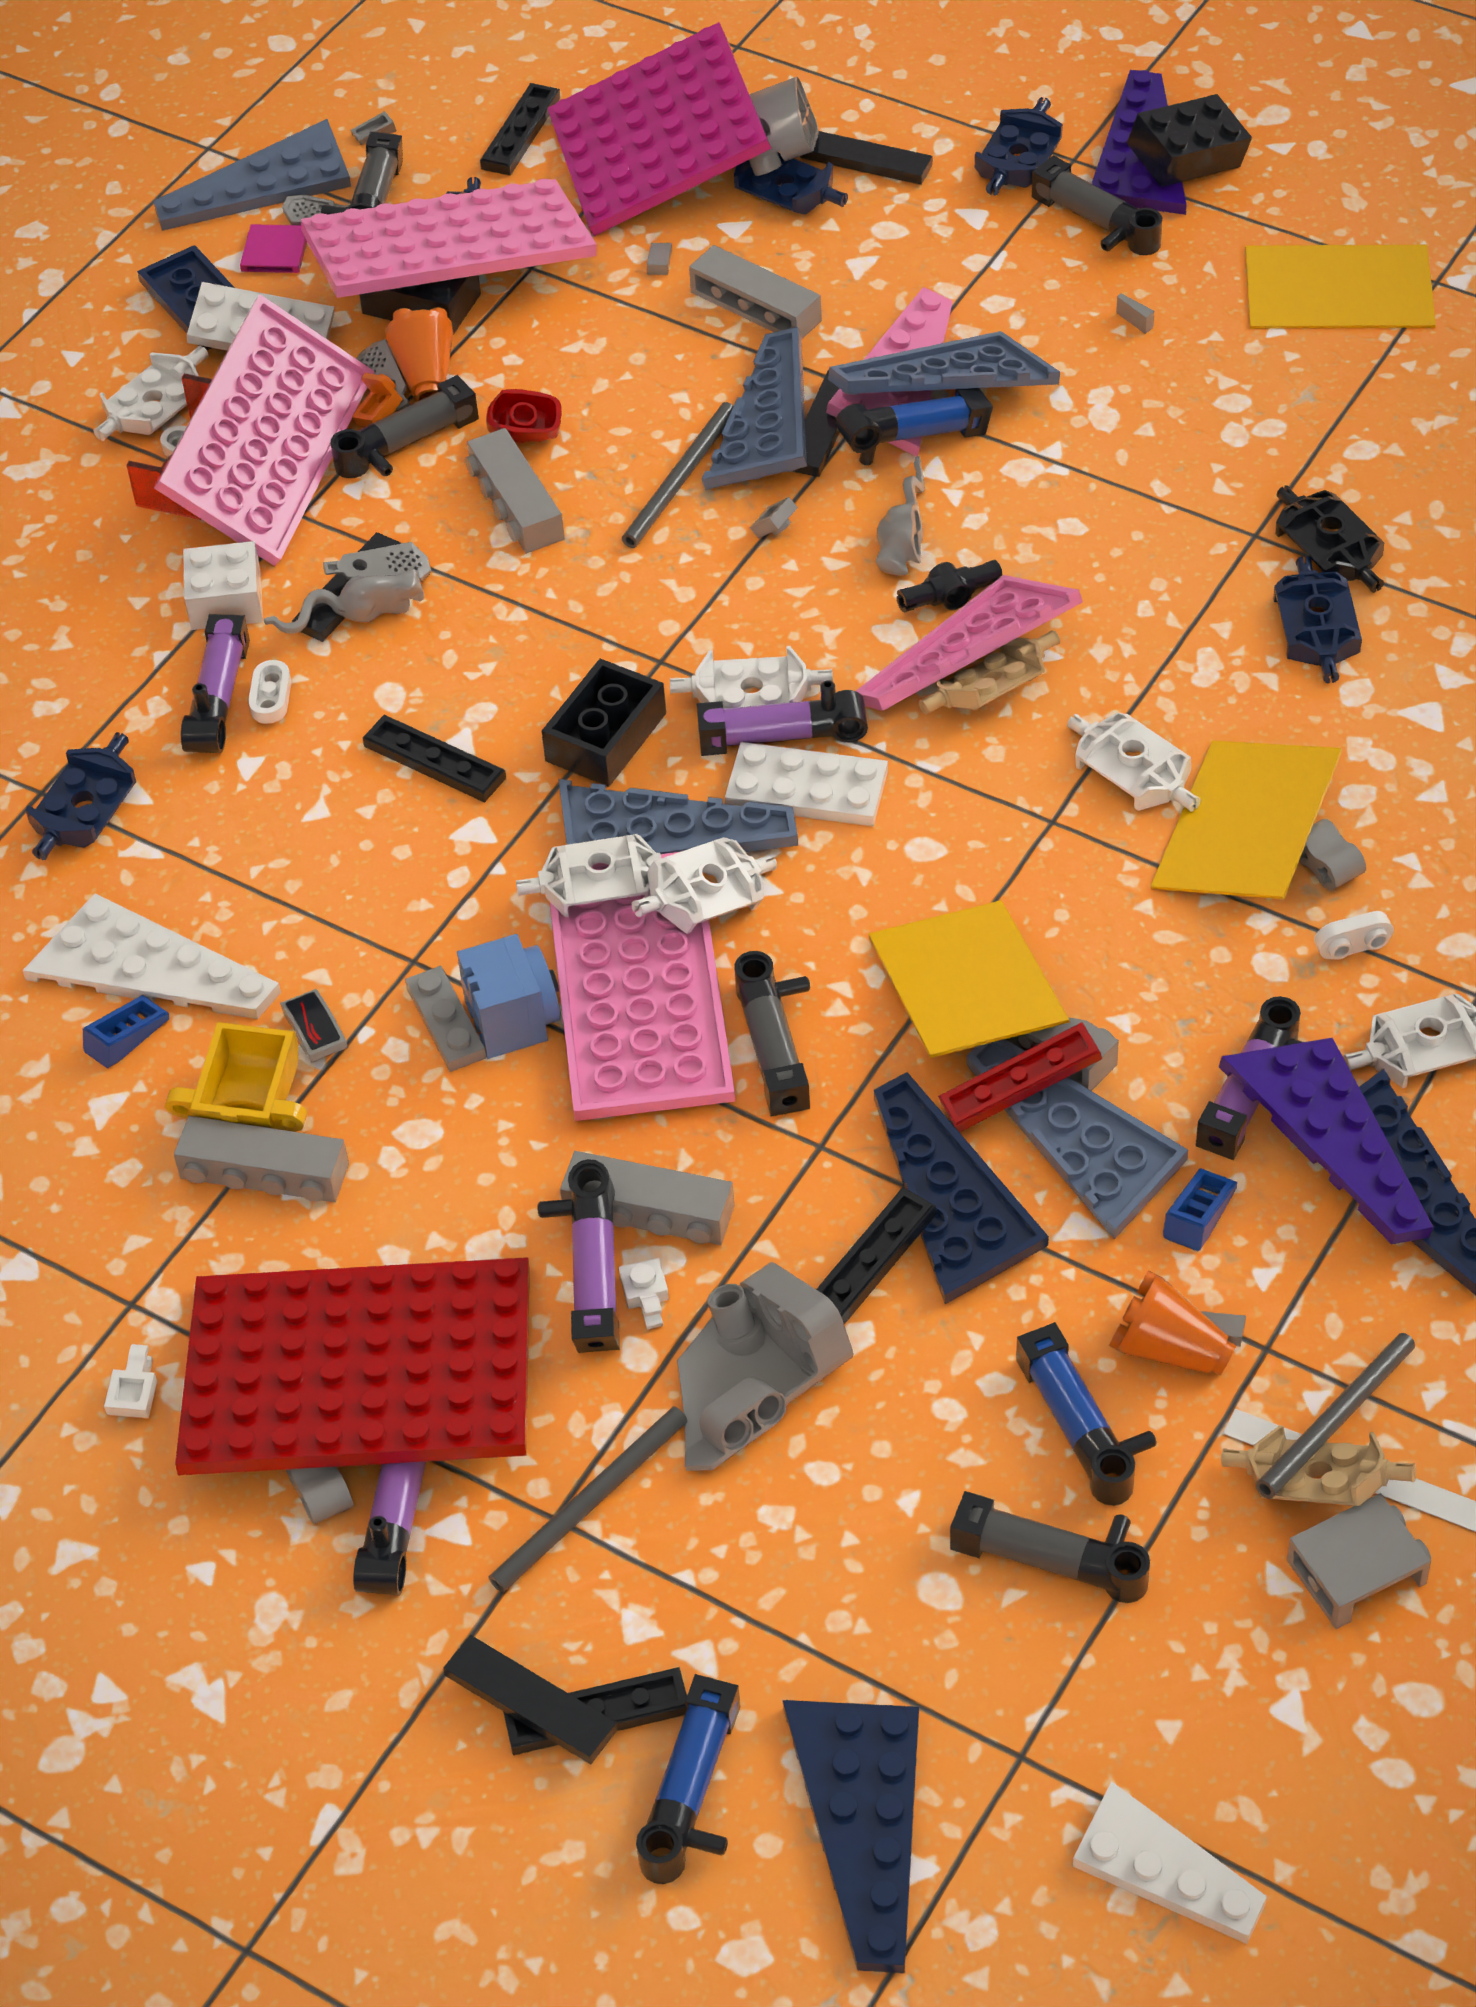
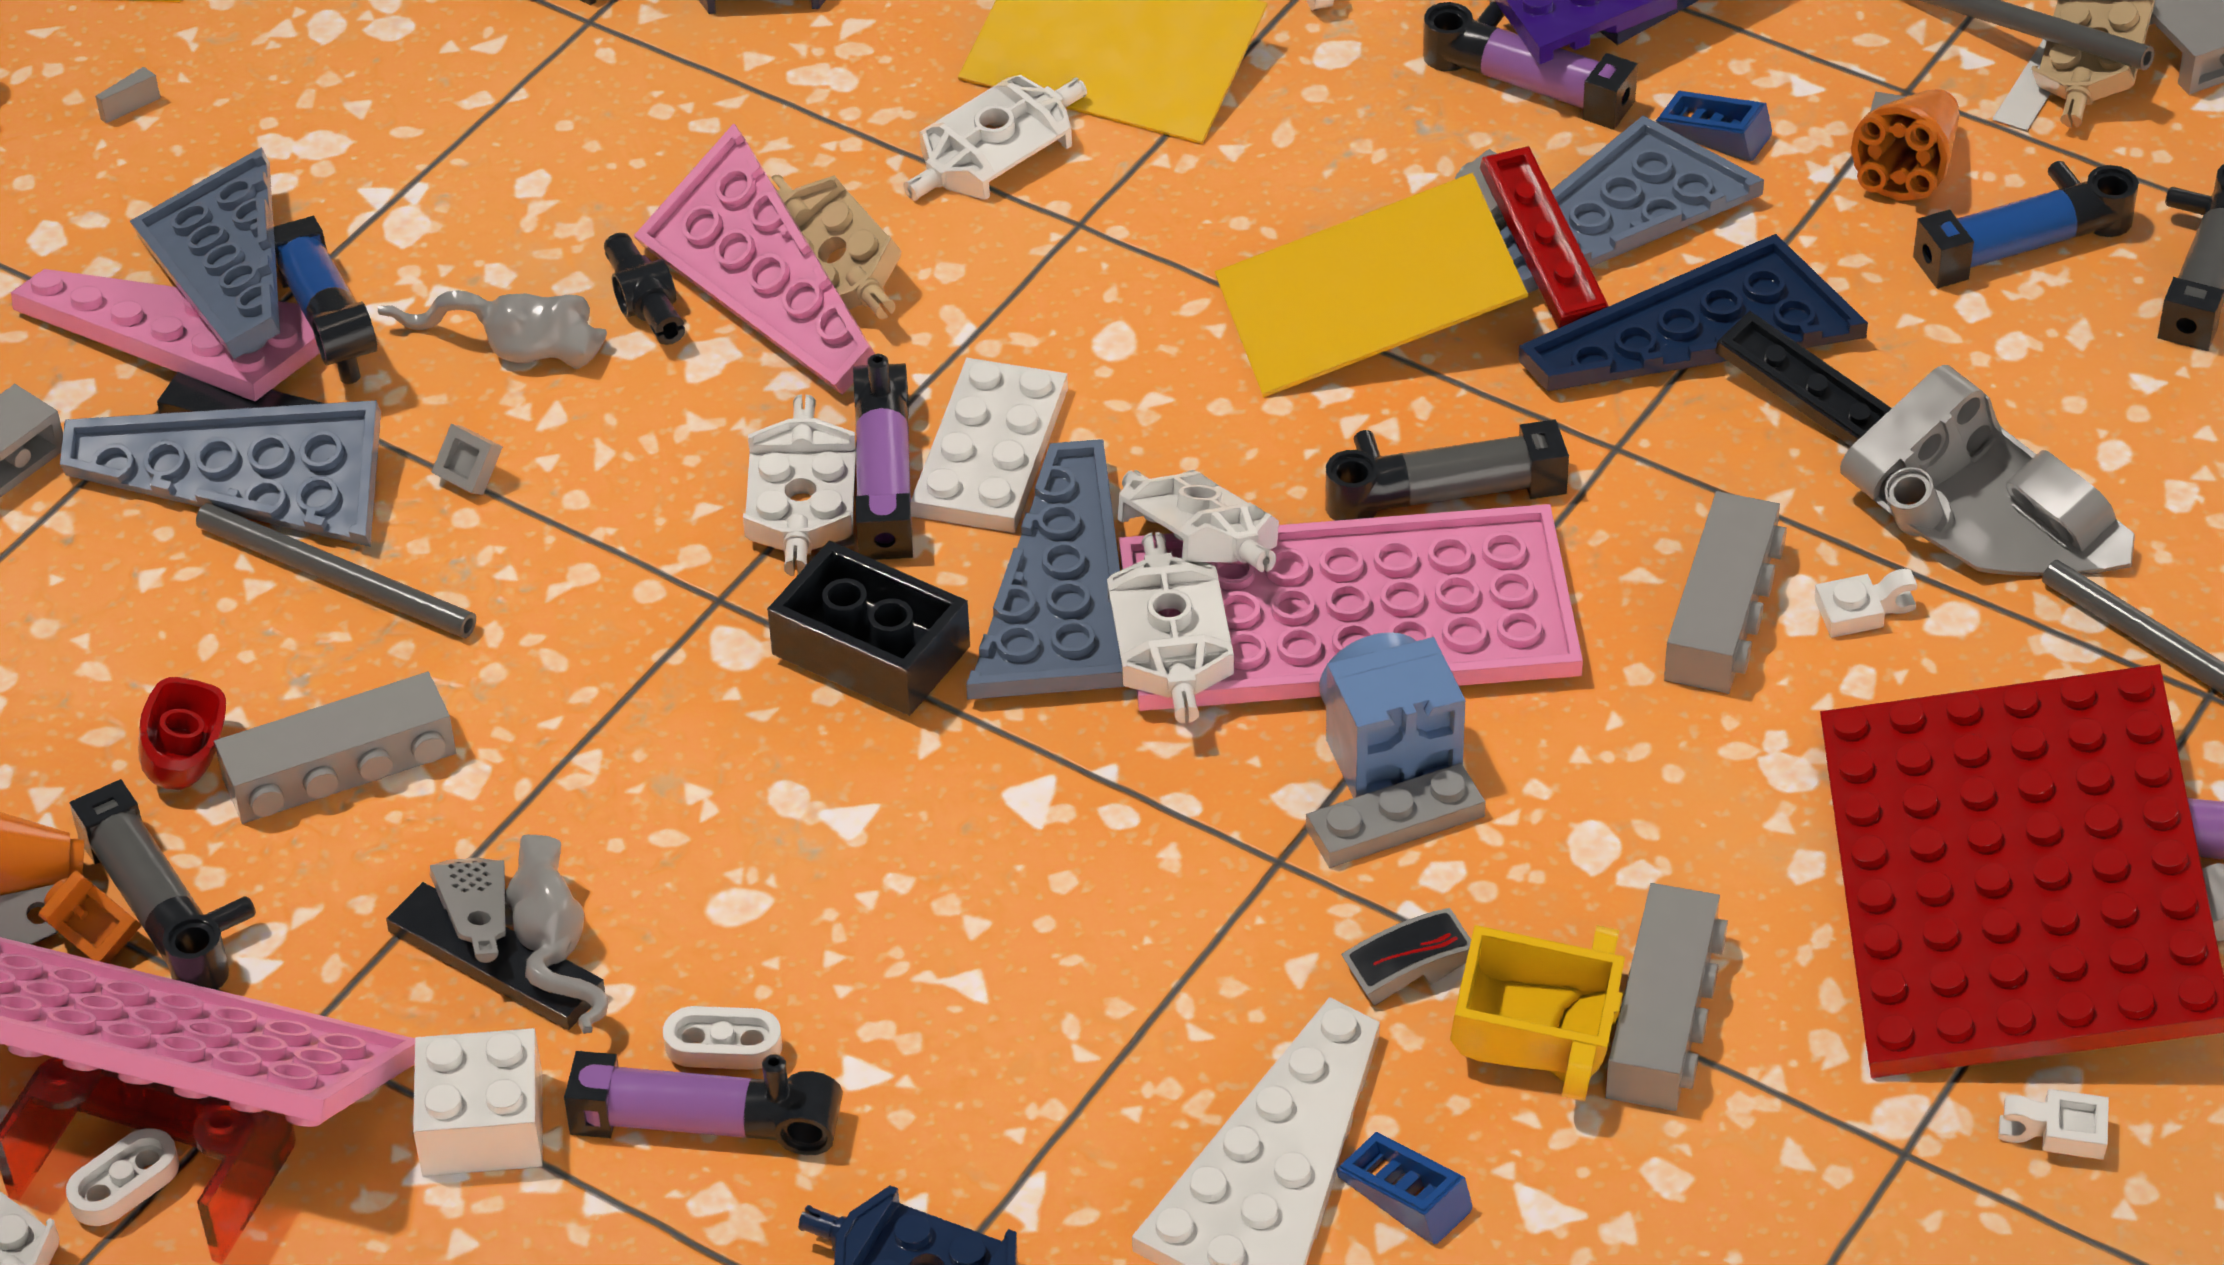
camera: 90 degrees left, 5 degrees down
black tile [362,714,506,803] -> none
piece [537,1159,620,1353] -> none

